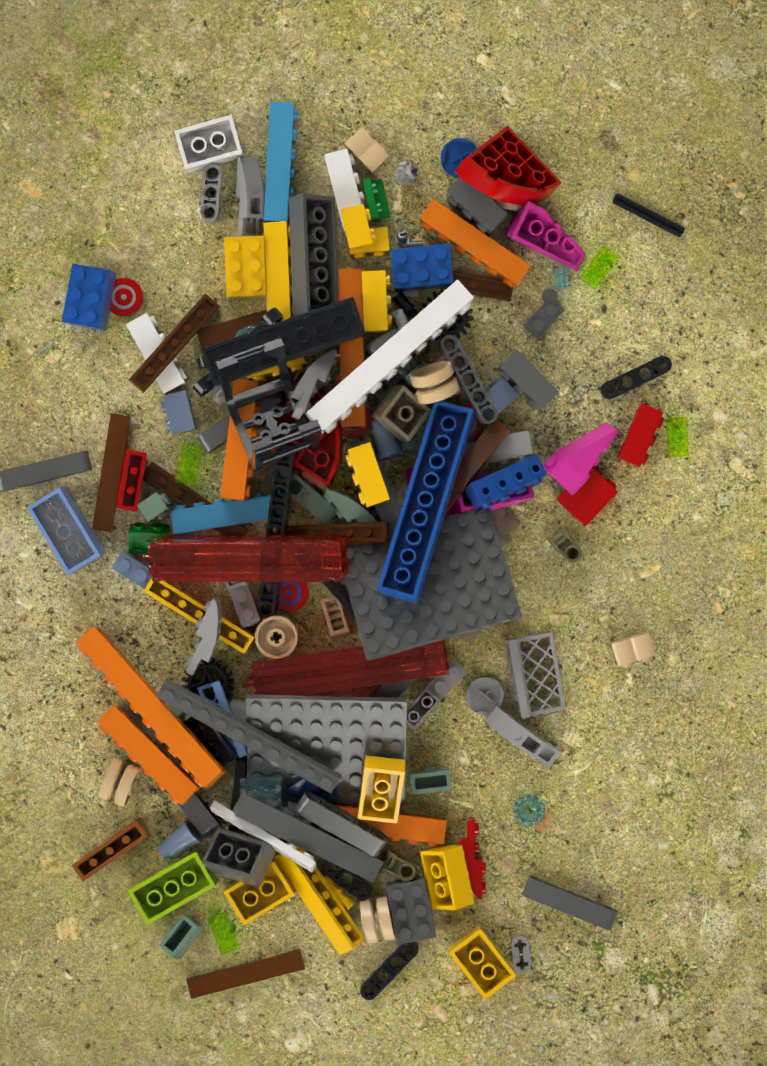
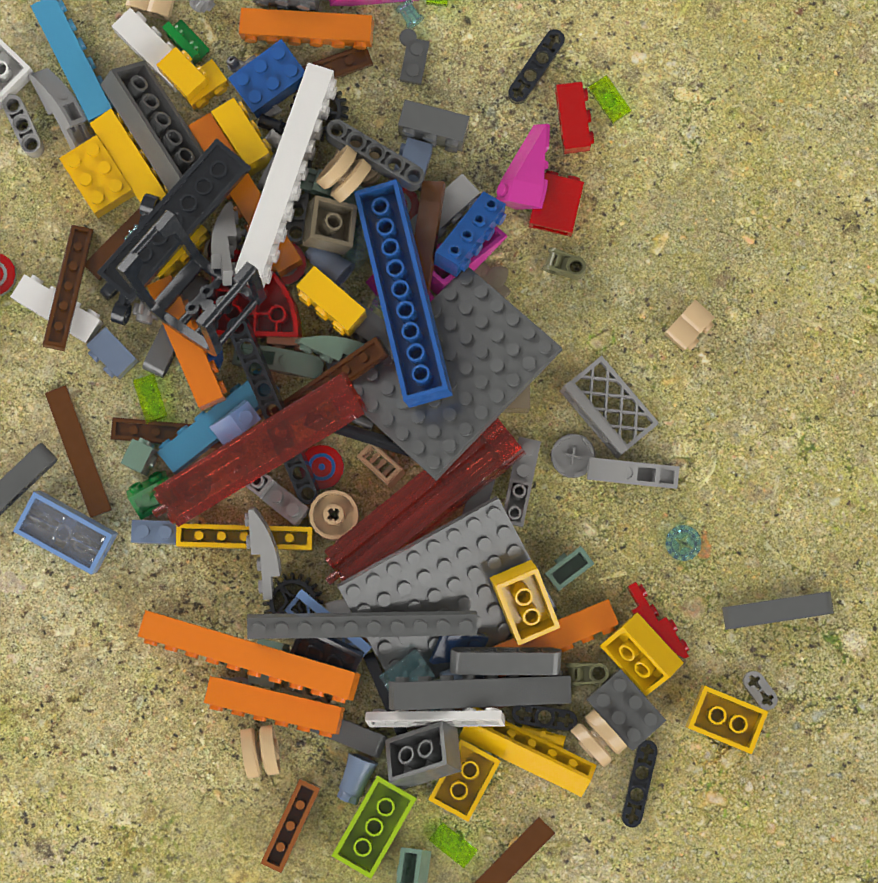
camera: 30 degrees left, 5 degrees down
red brick [115,450,147,512] -> none
none -> medium blue slope [209,400,261,445]

